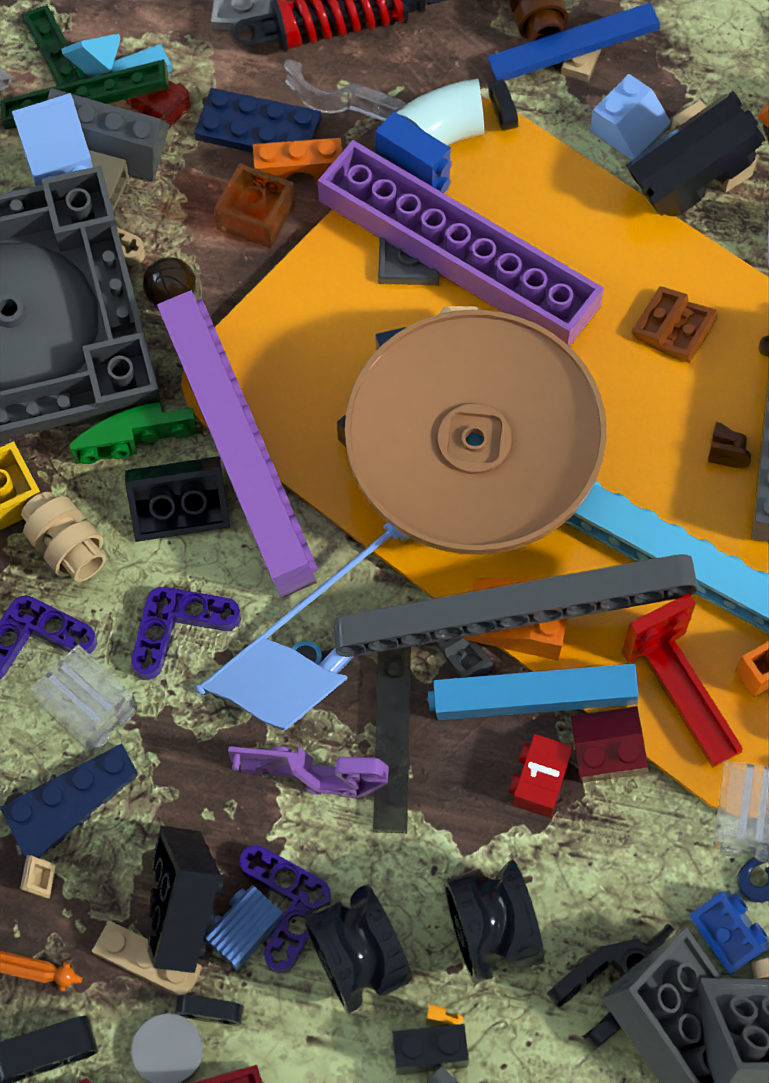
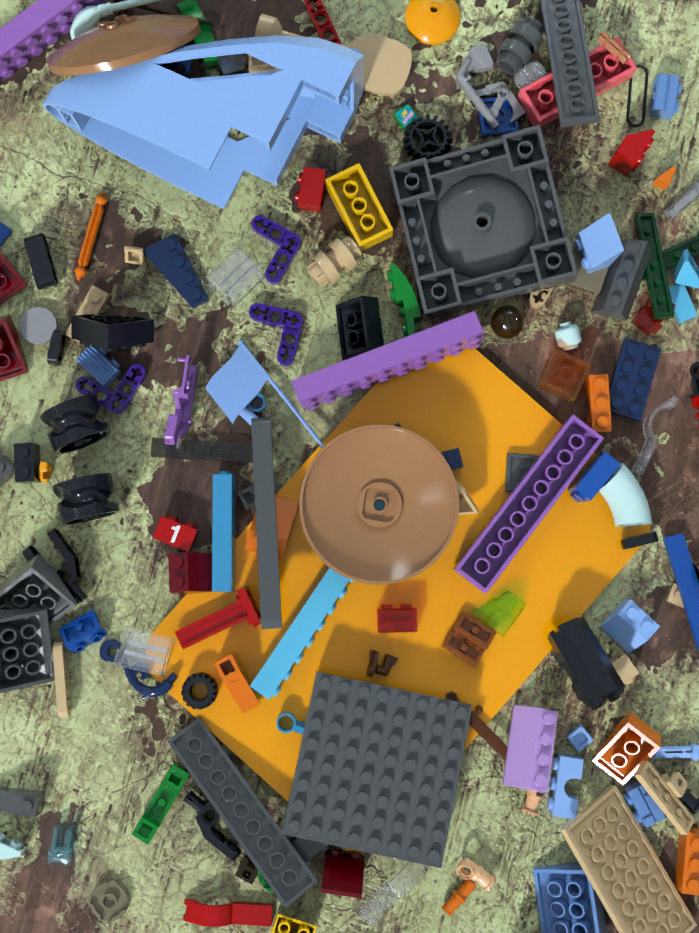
camera: 90 degrees right, 20 degrees up
none -> clear red brick [377,604,417,633]
none -> clear neon green slope [472,591,526,637]
none -> light aqua head [554,321,582,350]

